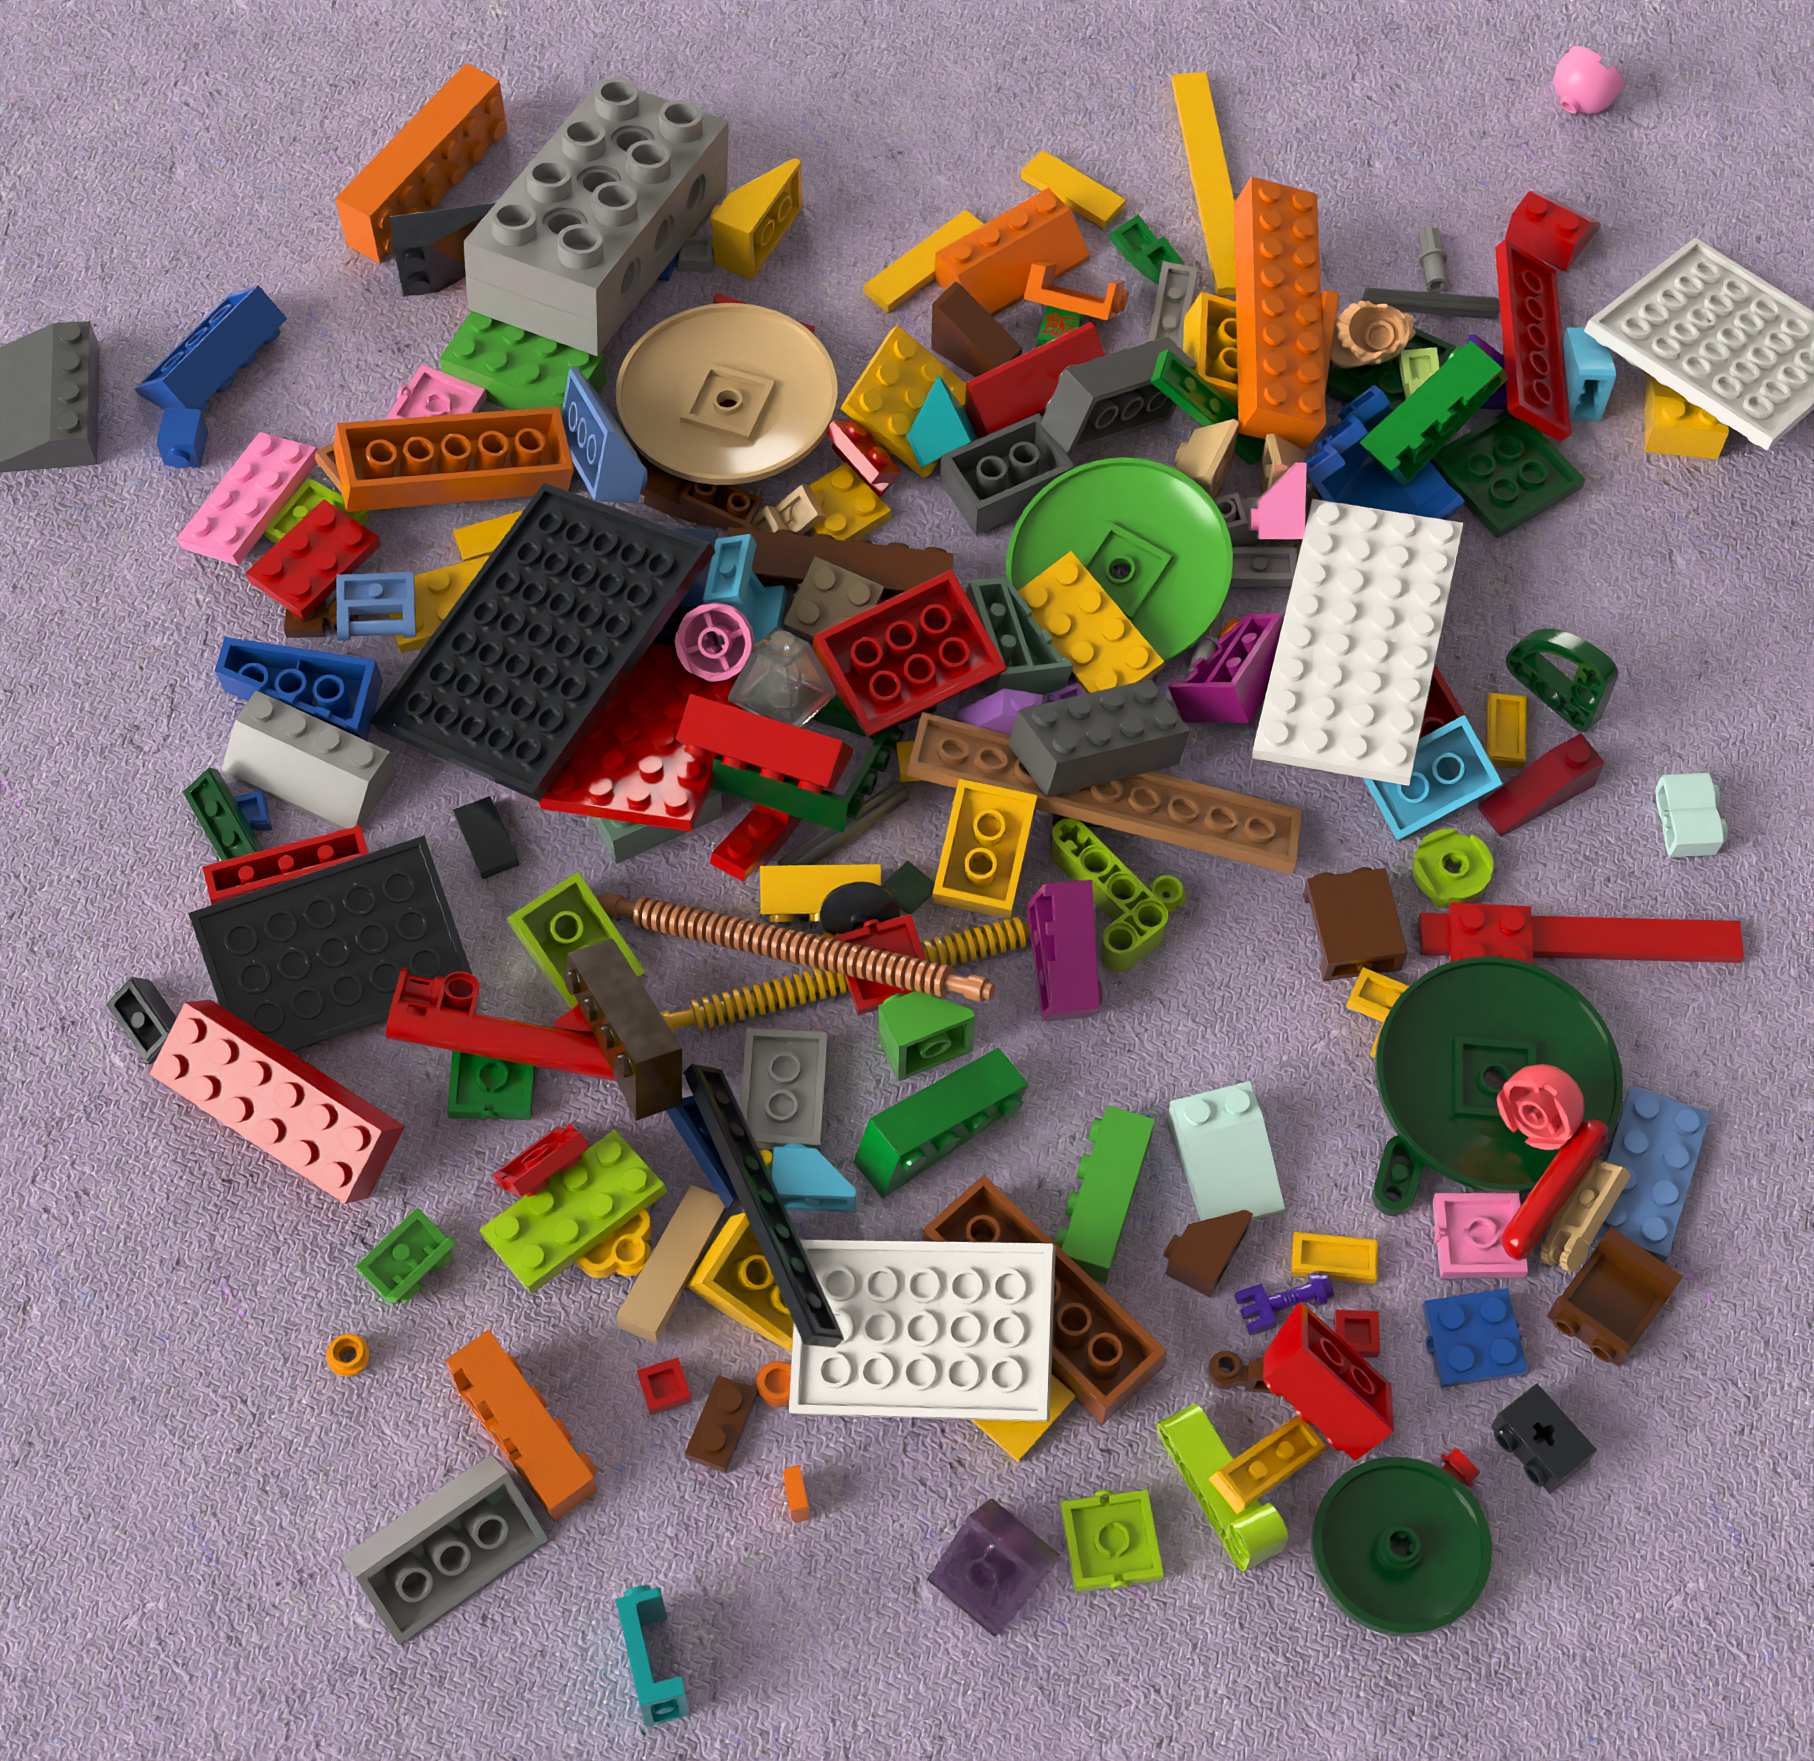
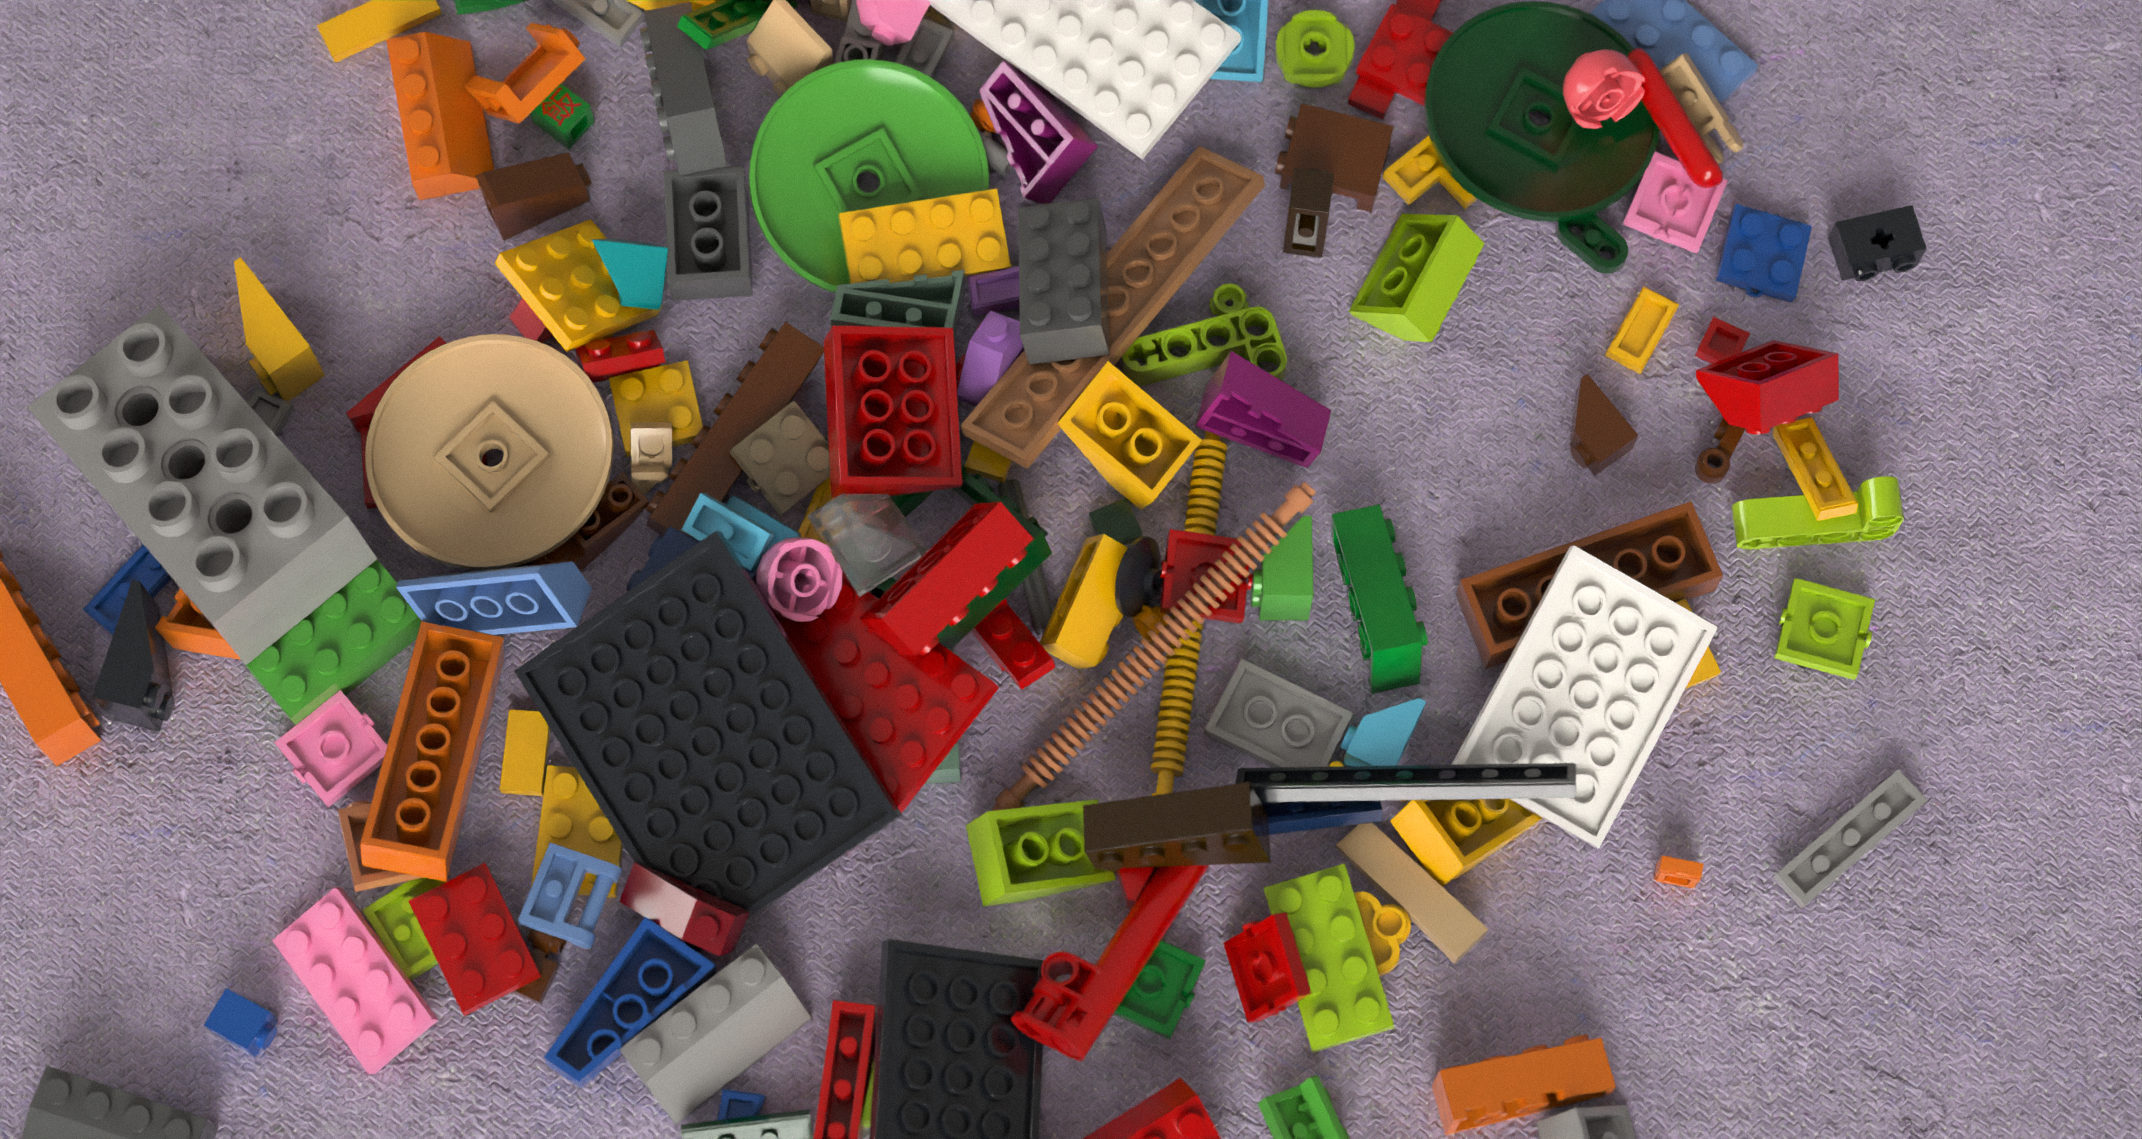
camera: 65 degrees left, 10 degrees up
blue slope [134,285,287,412] -> none
black tile [453,796,519,879] -> none
teal panel [615,1585,690,1727] -> none
red plate [637,1357,692,1415] -> none
reddish brown plate [684,1375,758,1473] -> none
orange tile [756,1361,791,1407] -> none
yellow tile [863,209,984,313] -> none
clear purple slope [927,1498,1060,1637] -> none
red slope [965,322,1105,439] -> none
bright green brick [1055,1105,1155,1284] -> none
light aqua slope [1167,1081,1285,1221] -> none
dark purple hinge [1234,1271,1334,1335] -> none
dark green dish [1311,1457,1492,1637] -> none
red plate [1440,1448,1480,1487] -> none
reddish brown panel [1547,1226,1683,1367] -> none
none -> dark red slope [619,862,750,956]
none -> dark brown slope [1283,168,1334,258]
none -> lime slope [1348,214,1485,342]
none -> light grey plate [1773,769,1927,909]

